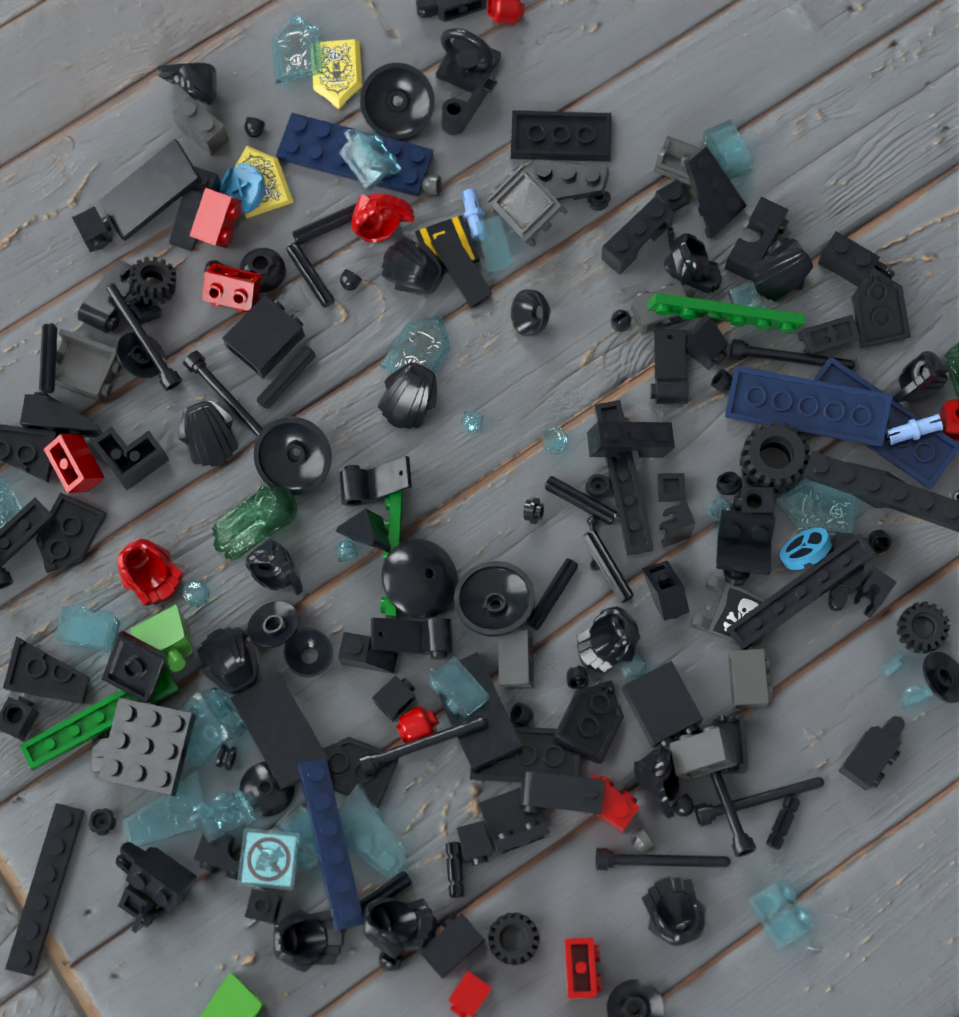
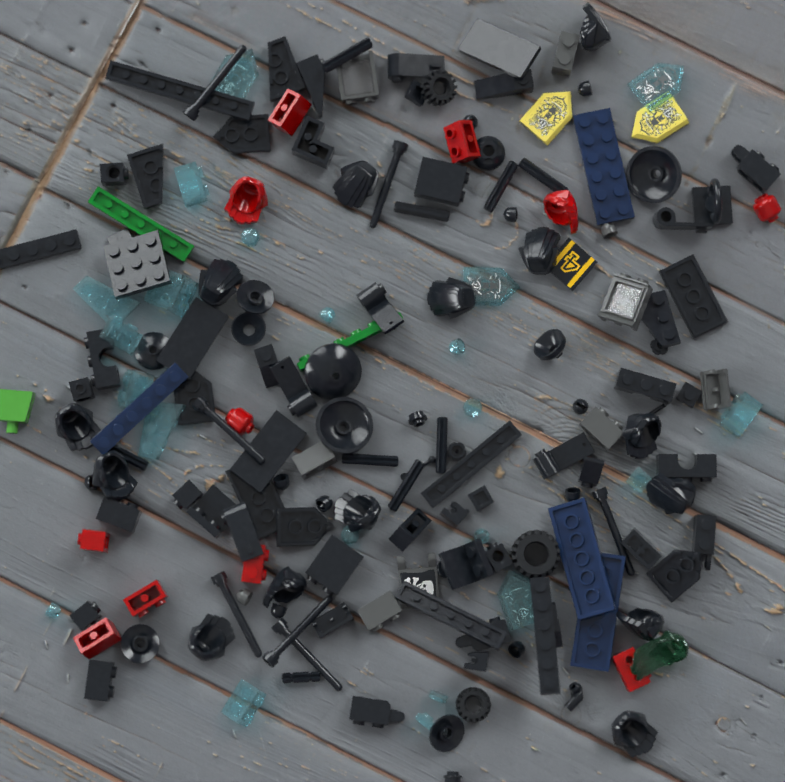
camera: 55 degrees right, 10 degrees up
black brick [72,206,113,252] -> none
black plate [89,808,116,836] -> none
black tile [102,630,169,704] -> none
black piece [106,283,183,391] -> none
black hinge [115,841,197,913] -> none
black dish [116,332,165,378] -> none
black bracket [118,884,157,933] -> none
bright green torso [130,605,193,671] -> none
brick [190,188,242,249] -> none
clear green hair [212,486,298,561] -> none
black bush [216,744,237,771] -> none
dark azure tile [219,163,266,214] -> none
clear light blue piece [237,828,300,891] -> none
black hair [246,539,303,596] -> none
black dish [253,417,332,495] -> none
black slope [336,509,391,553] -> none
clear light blue bracket [339,129,401,190] -> none
black brick [372,675,416,722] -> none
clear light blue bracket [428,656,490,719] -> none
black tile [430,229,493,308] -> none
black axle [445,842,464,898] -> none
light blue pin [461,189,488,241] -> none
clear light blue plate [475,215,513,272] -> none
black tyre [488,912,539,966] -> none
black arch [587,421,675,458] -> none
green plate [647,293,805,333] -> none
dark grey brick [670,726,738,780] -> none
black wing [684,145,747,238] -> none
black plate [716,471,743,496] -> none
dark azure tile [779,528,832,570] -> none
light blue pin [886,414,943,446] -> none

